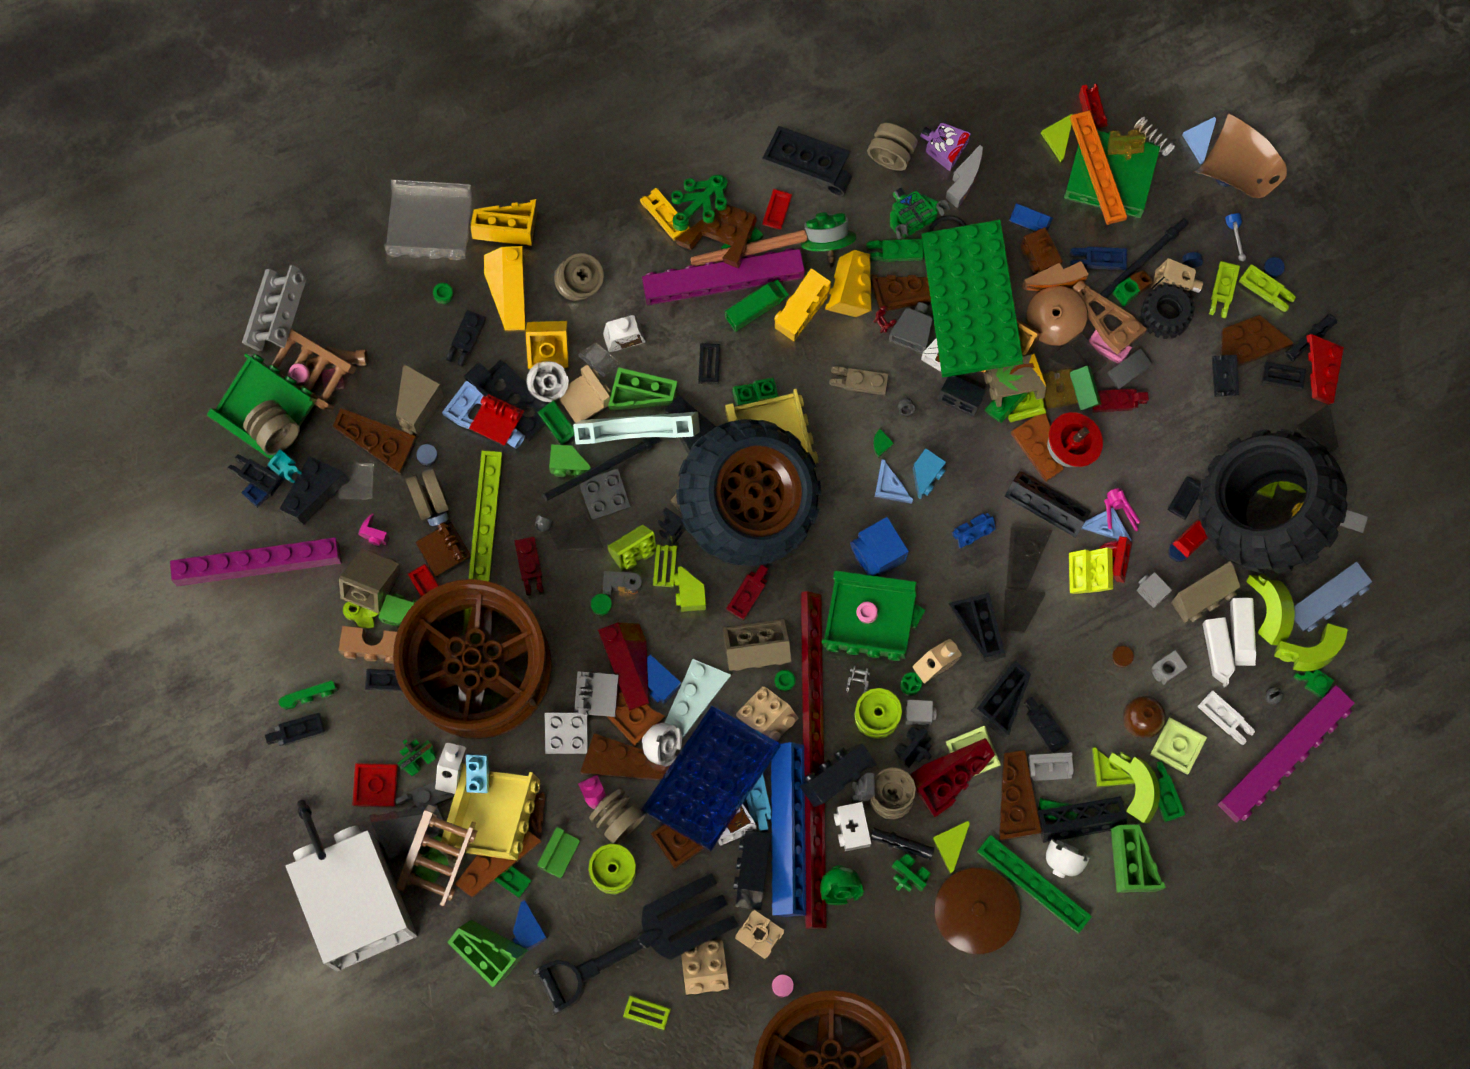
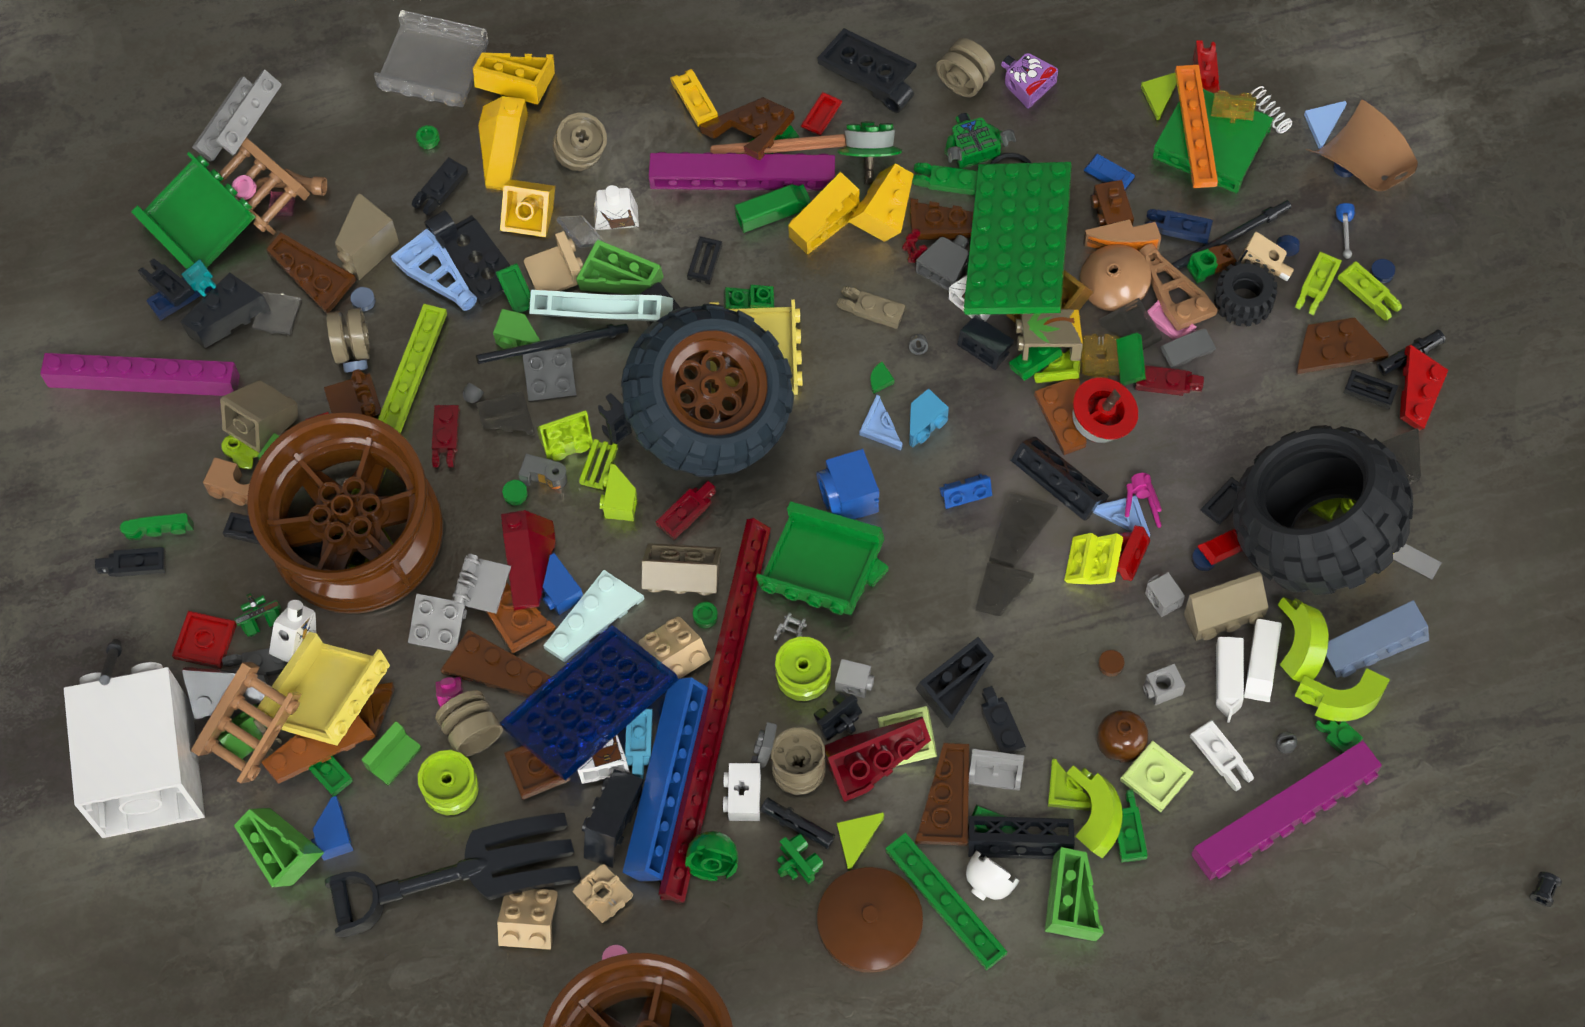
camera: 15 degrees right, 10 degrees down
dark tan wheel [243,400,299,455] -> none
dark pink plate [358,513,389,546] -> none
medium azure hips [466,753,490,793] -> none
red hinge [469,394,524,446] -> none
white cylinder [526,361,569,402] -> none
lime tile [623,996,671,1030] -> none
white cylinder [642,723,682,767] -> none
green plant [671,175,728,231] -> none
black wedge [799,743,877,807] -> none
bright pink tile [857,602,878,624] -> none
green wheel [900,672,922,696] -> none
tan torso [912,639,962,684] -> none
light grey slope [946,145,983,208] -> none
black wedge [949,593,1006,662] -> none
black hinge [1212,355,1239,397] -> none

